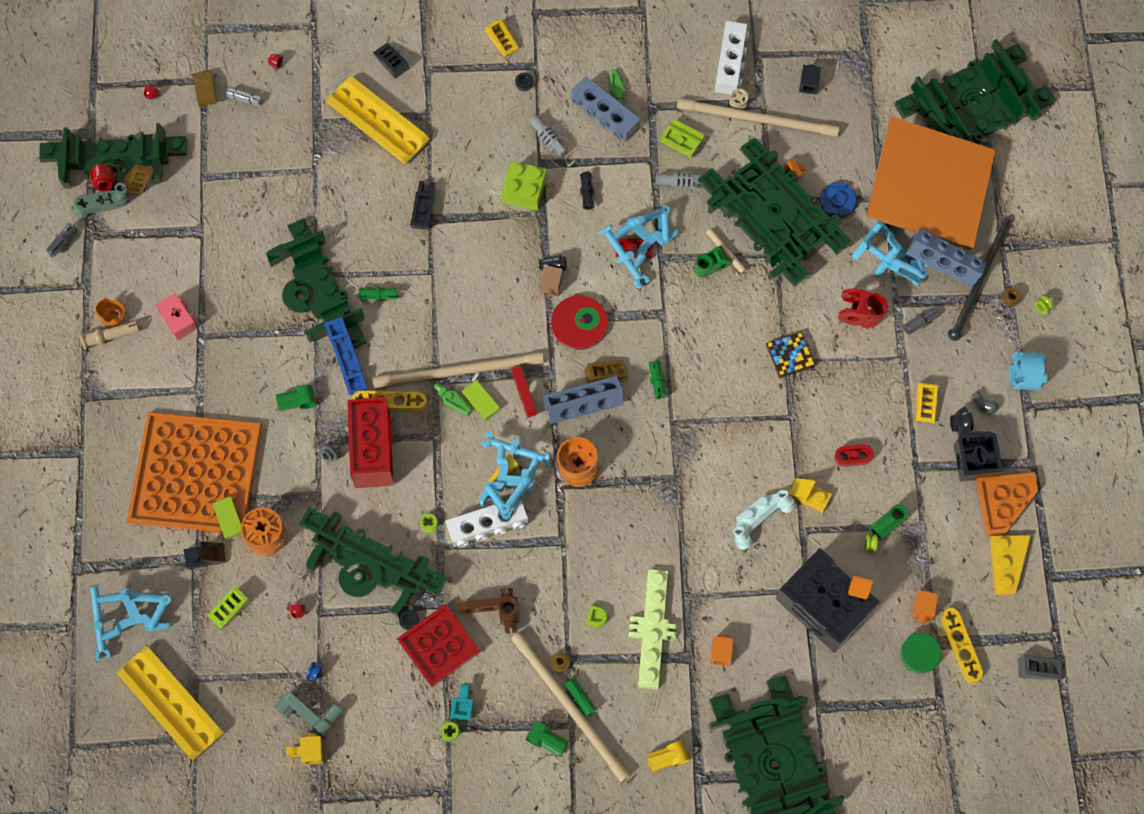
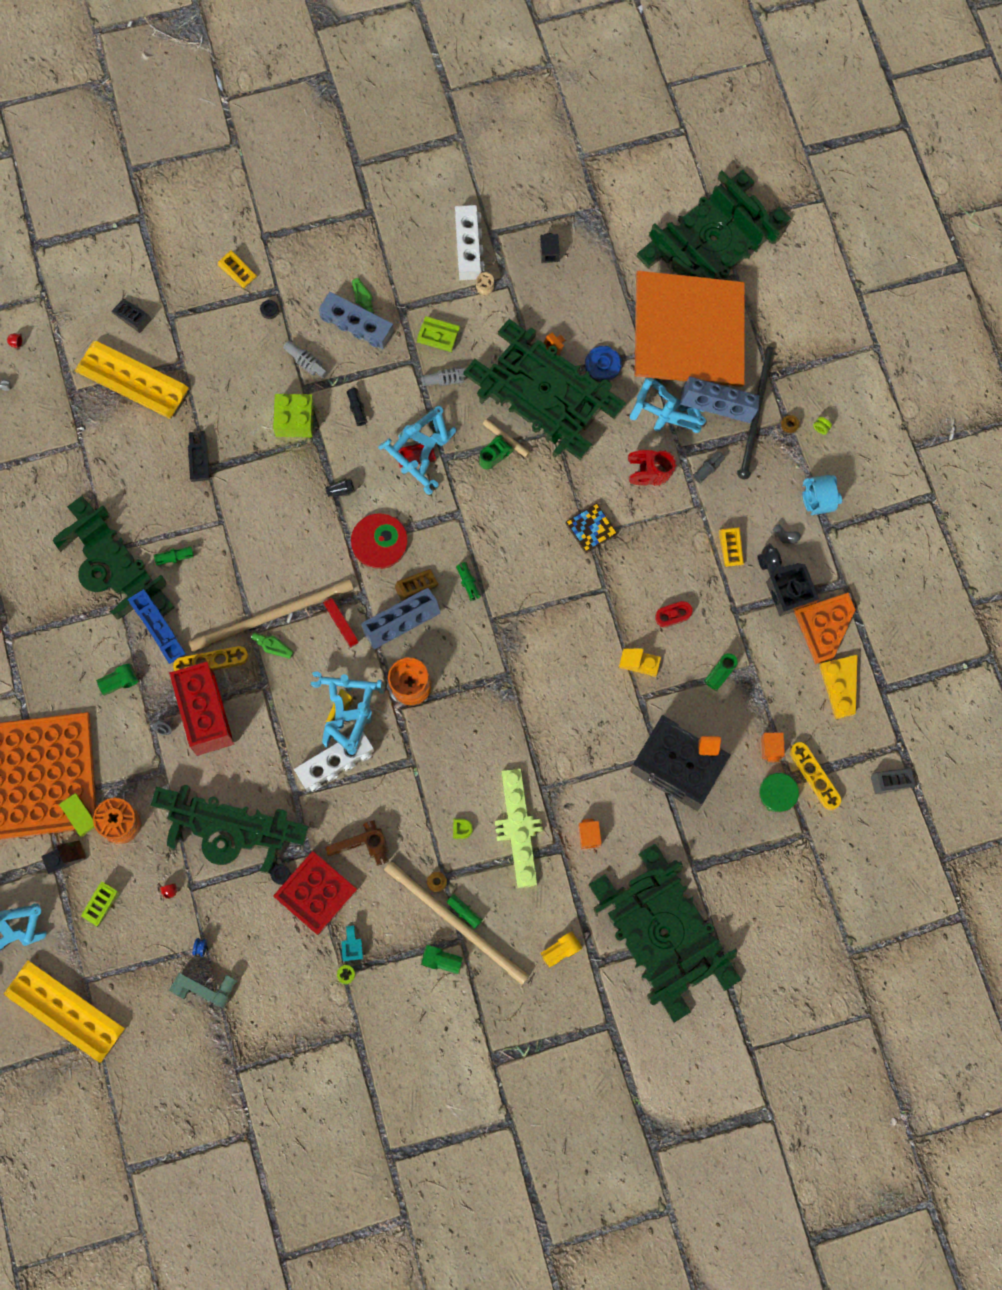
camera: 15 degrees left, 5 degrees up
yellow brick [286,733,324,765] -> none
lime bush [420,513,438,533] -> none
lime tile [461,380,500,421] -> none
medium nougat brick [539,265,563,297] -> none
tan piece [677,98,839,137] -> none
light aqua plate [733,490,796,549] -> none
lime bush [865,534,877,552] -> none

